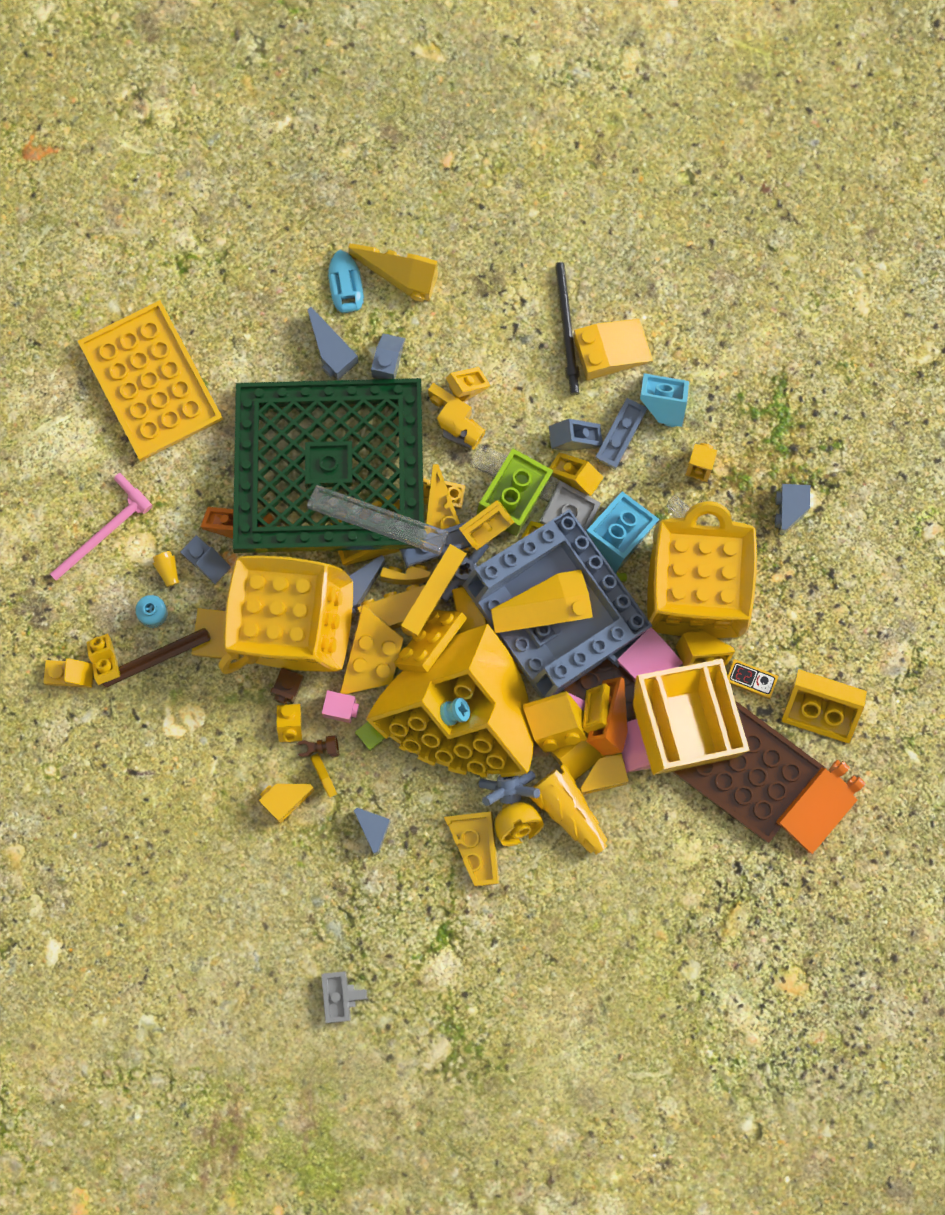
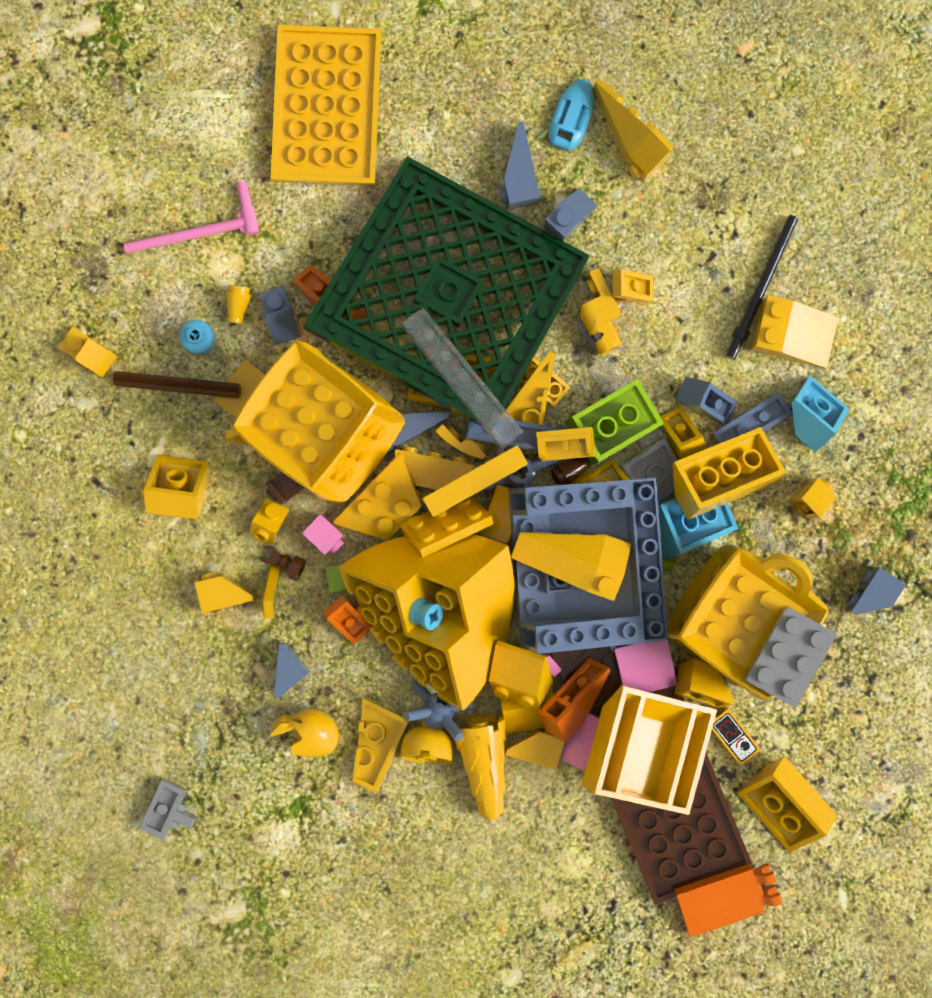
camera: 30 degrees right, 10 degrees up
yellow slope [86,633,120,685] -> none
yellow tile [583,683,610,733] -> none
none -> yellow slope [144,455,209,520]
none -> yellow helmet [270,708,339,757]
none -> orange slope [322,595,372,645]
none -> reddish brown cone [550,457,591,485]
none -> yellow slope [672,427,786,520]
none -> light grey plate [744,606,838,708]

